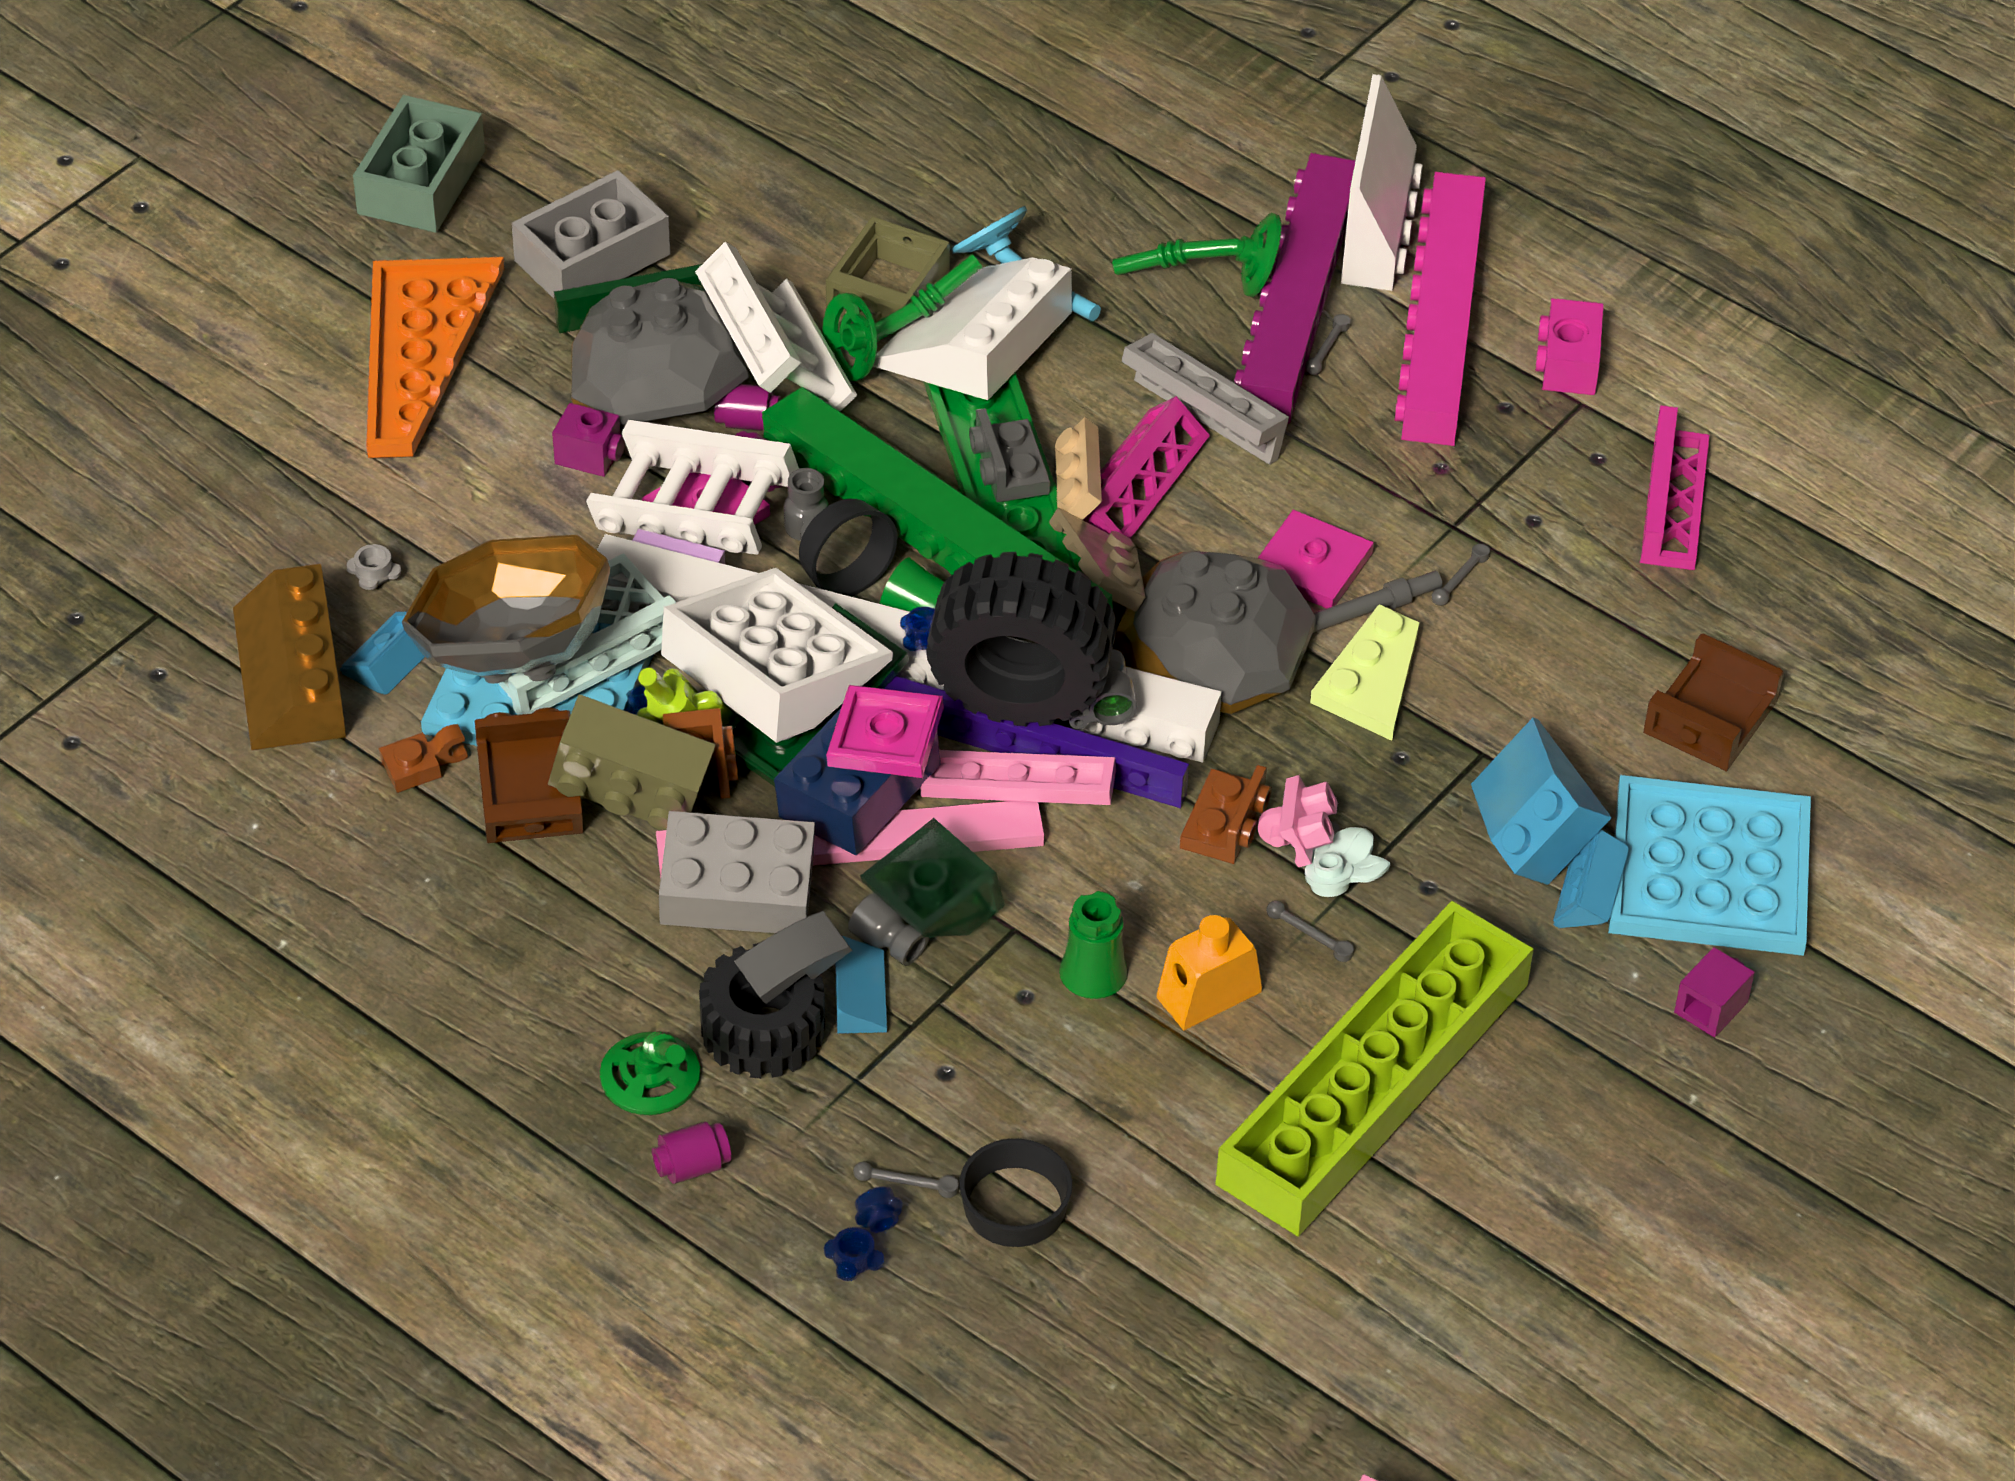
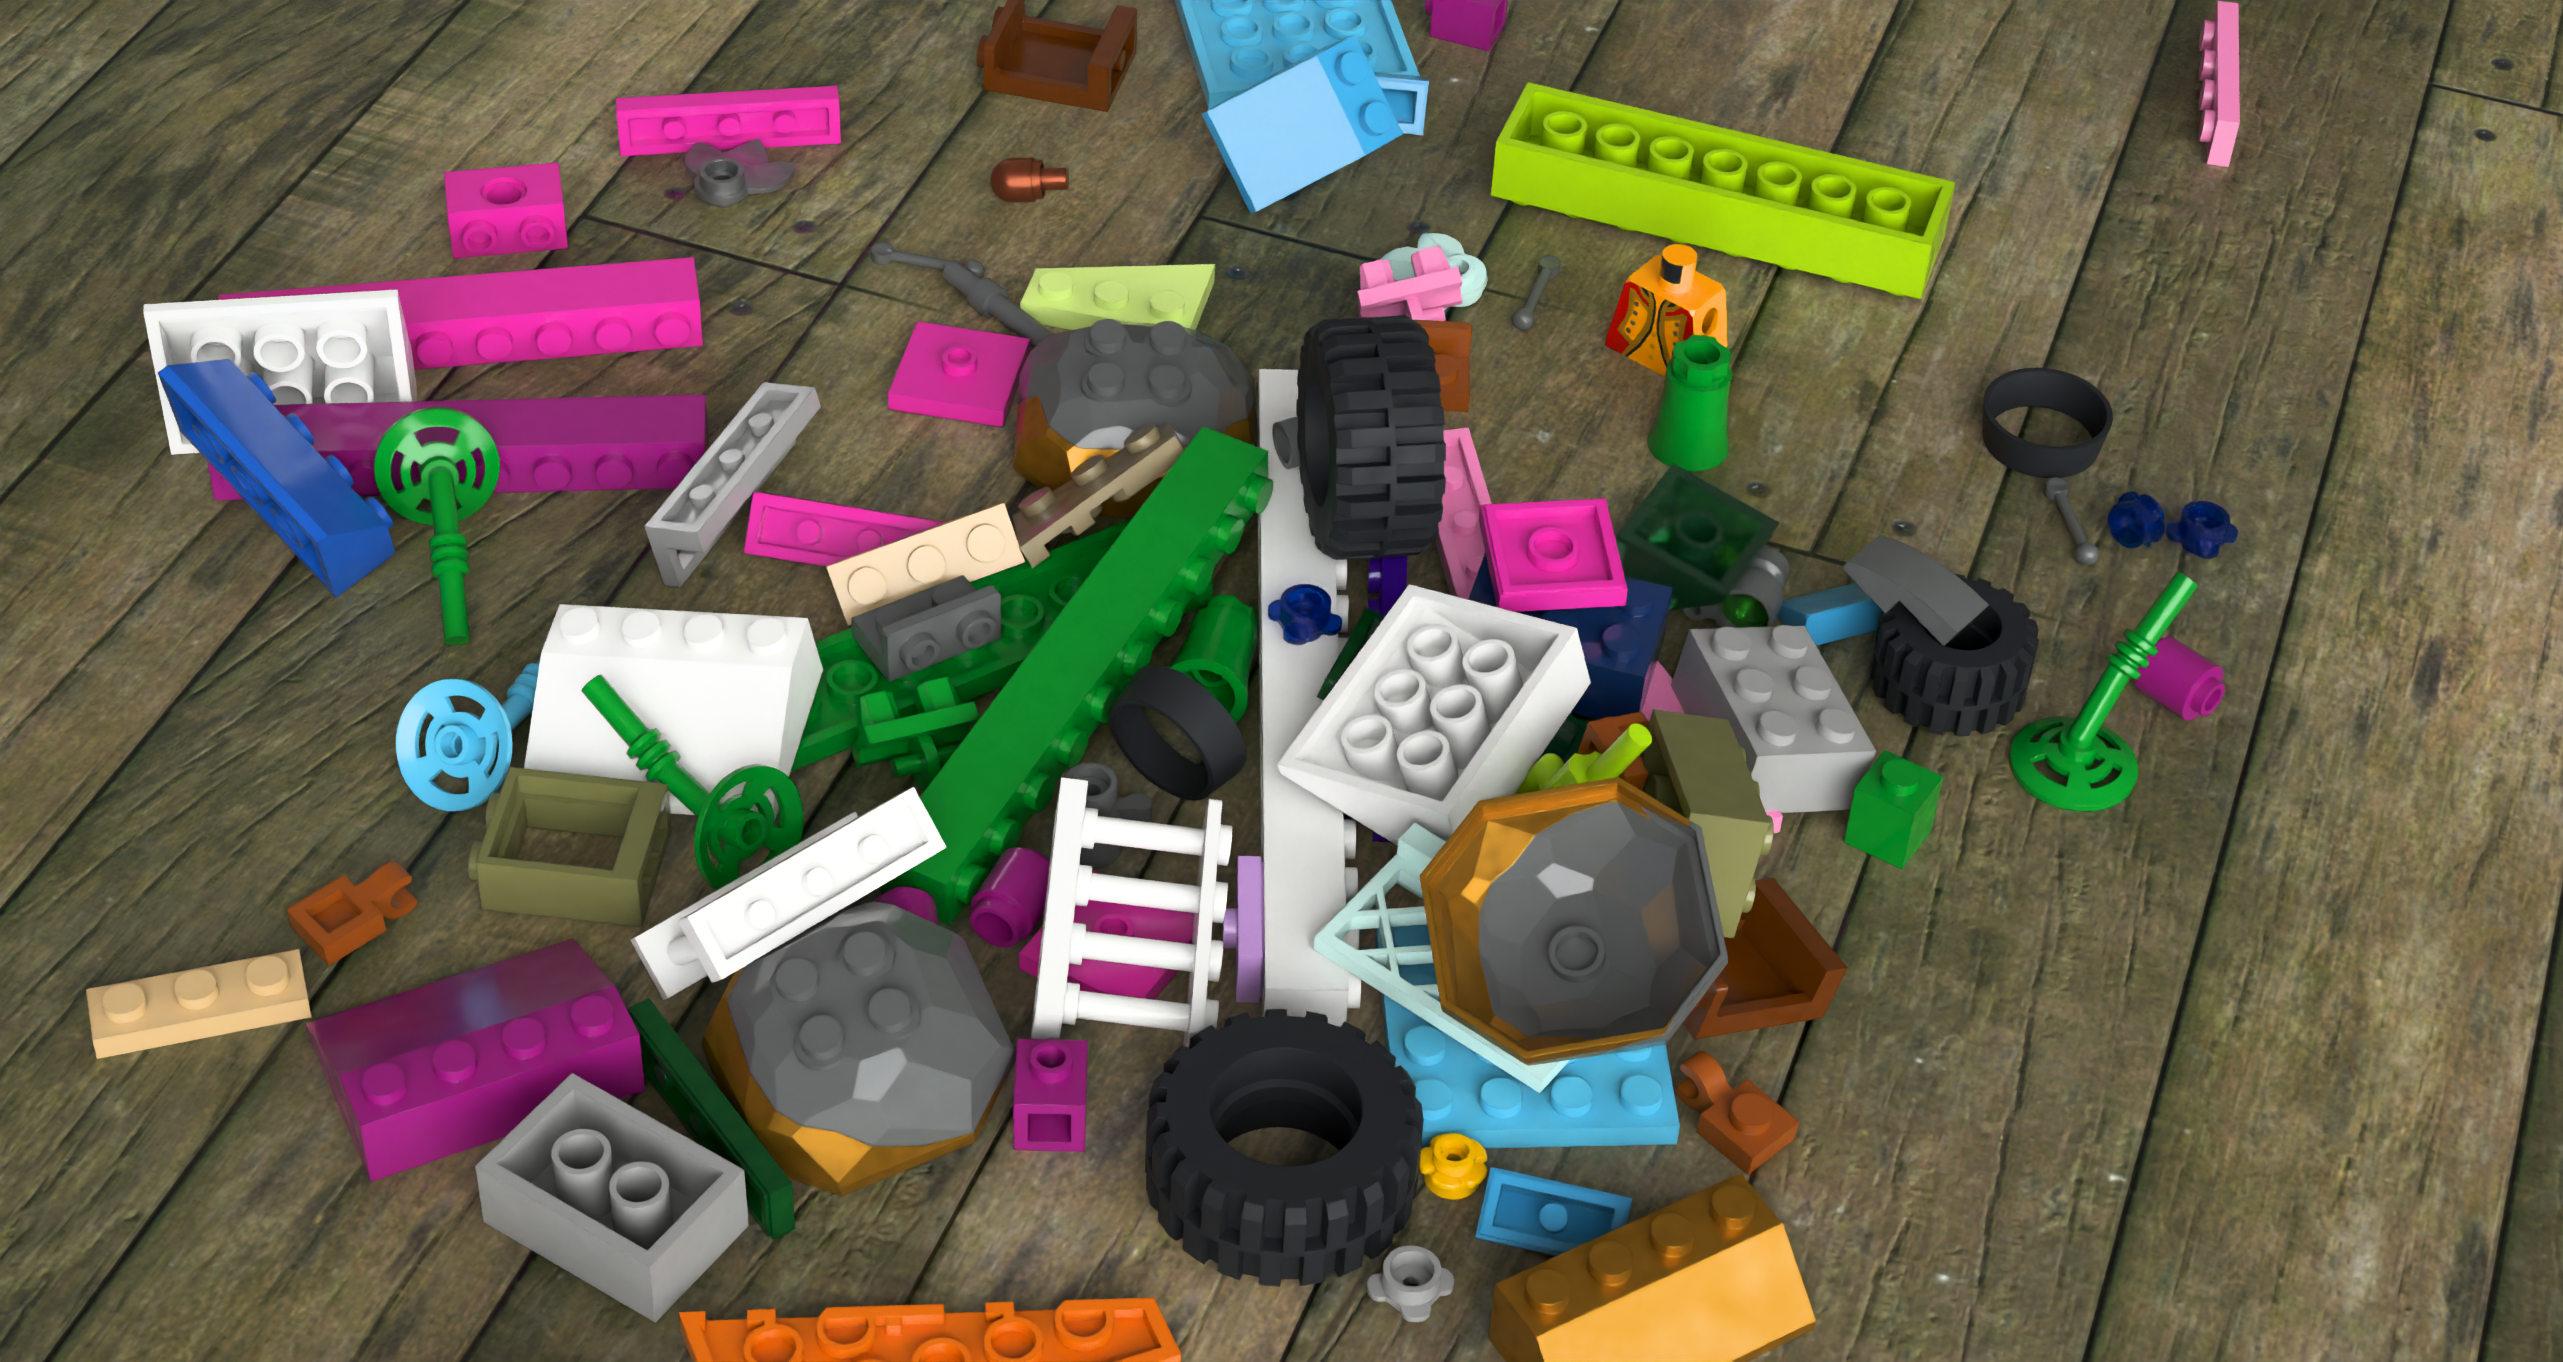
camera: 110 degrees left, 5 degrees down
none -> tan plate [86,949,312,1059]
none -> blue slope [158,359,395,598]
none -> dark orange plate [286,861,418,966]
none -> magenta slope [305,938,645,1182]
none -> flat silver plate [685,139,796,207]
none -> green hips [851,677,980,790]
none -> copper cylinder [990,157,1069,202]
none -> black tyre [1145,1009,1424,1287]
none -> green brick [1844,750,1943,870]

